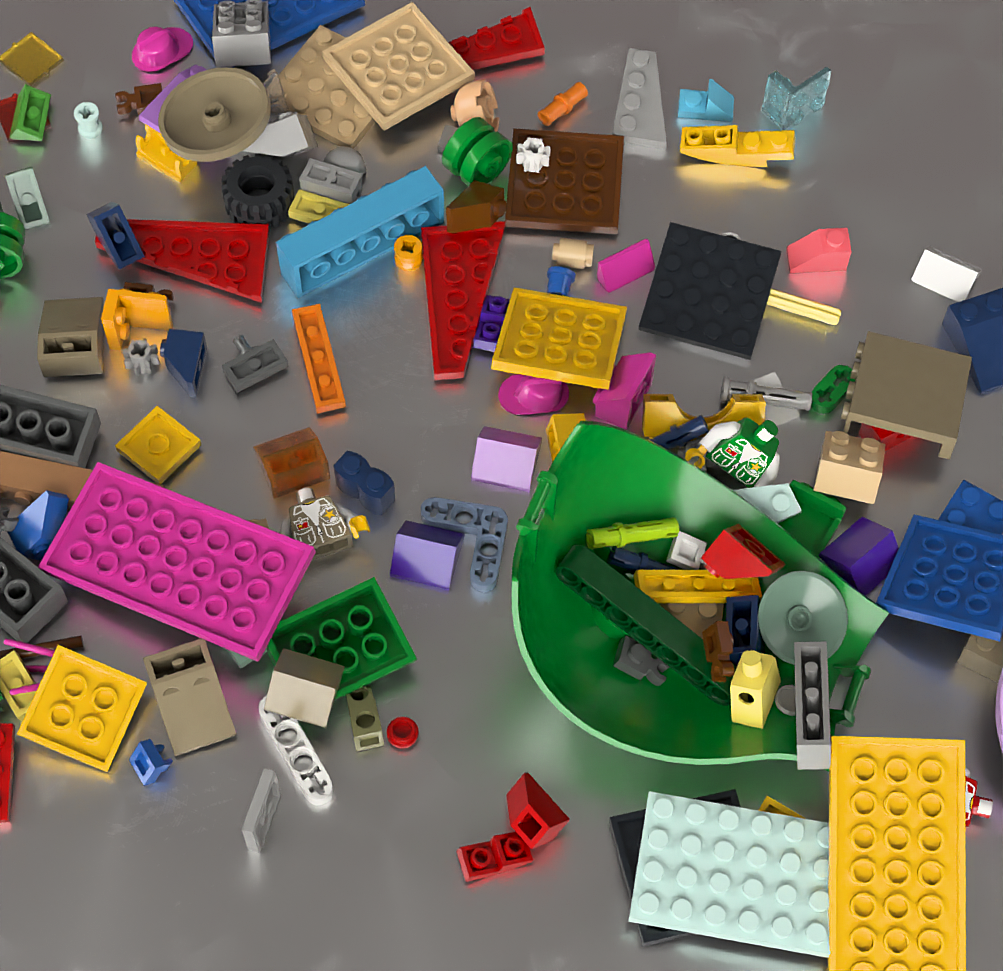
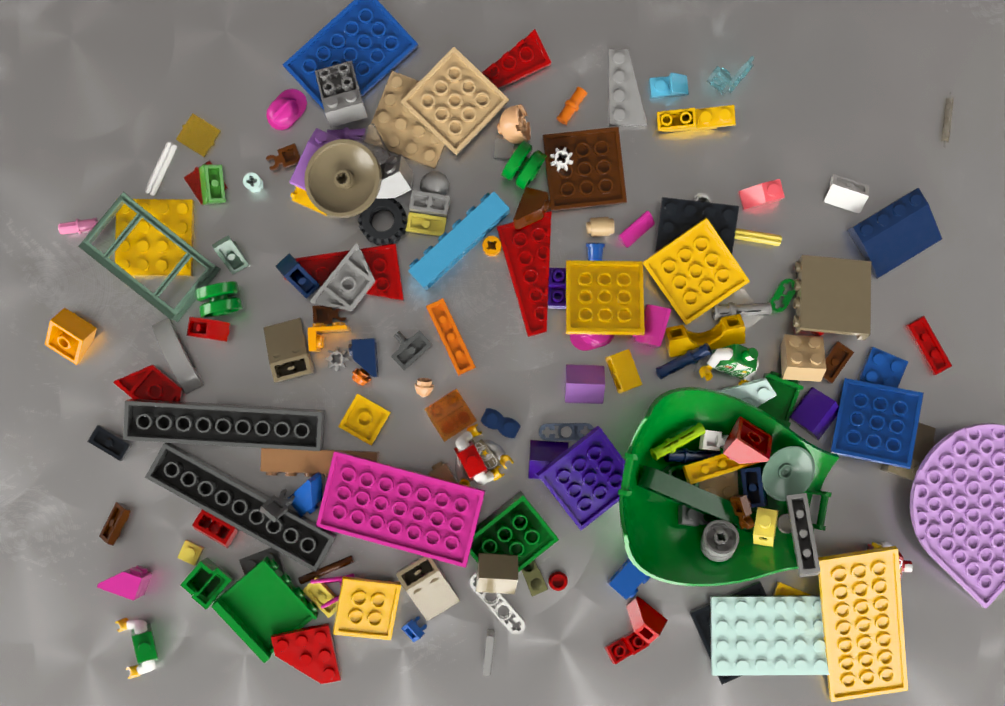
camera: 10 degrees left, 25 degrees up
none -> light grey wing [310,243,376,312]
none -> orange plate [352,368,371,386]
none -> light nougat plate [415,378,434,397]
none -> torso [454,424,505,485]
none -> dark purple plate [536,426,625,530]
none -> blue brick [607,558,650,600]
none -> yellow plate [642,218,750,325]
none -> light grey wheel [700,520,739,562]
none -> reddish brown plate [823,341,854,384]

